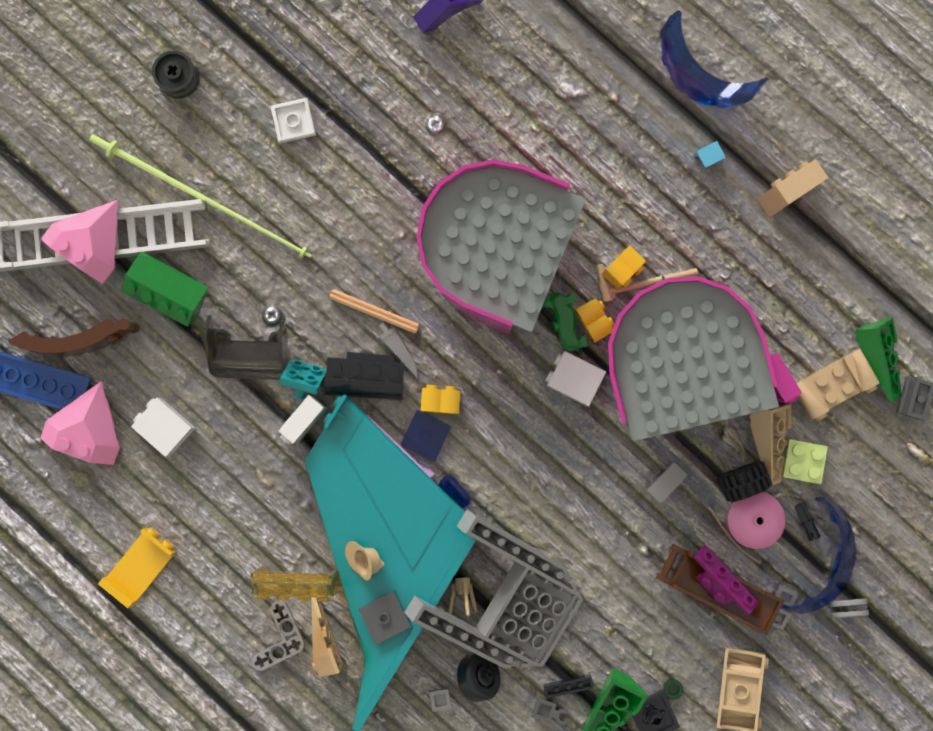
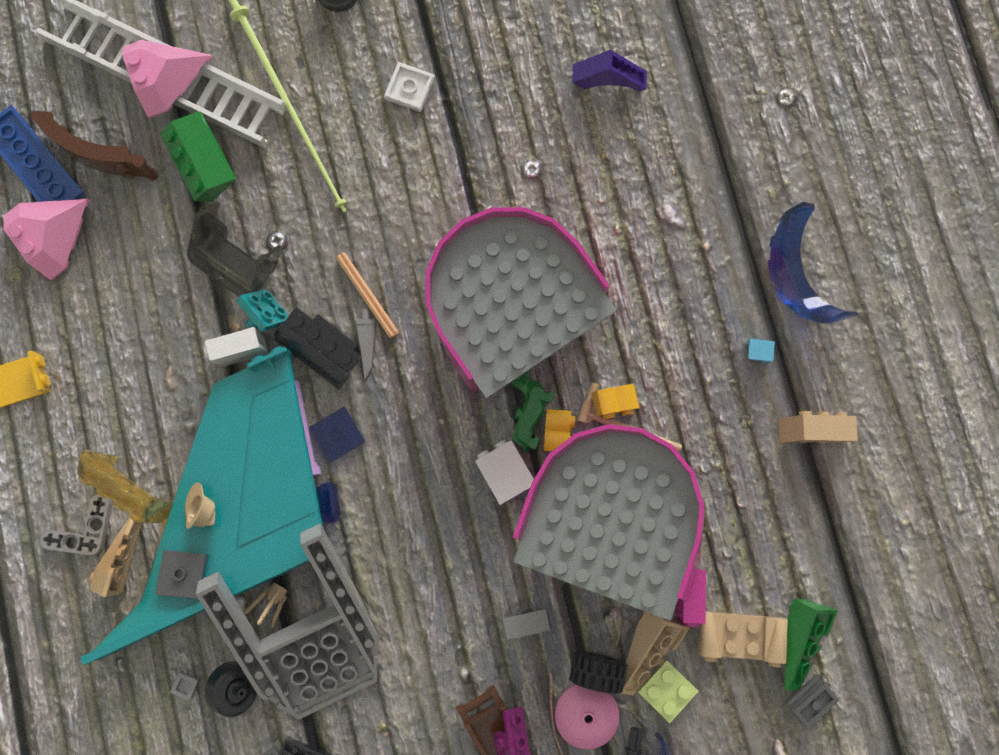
camera: 30 degrees right, 5 degrees down
white brick [131,397,195,457] -> none
yellow brick [420,385,461,414] -> none

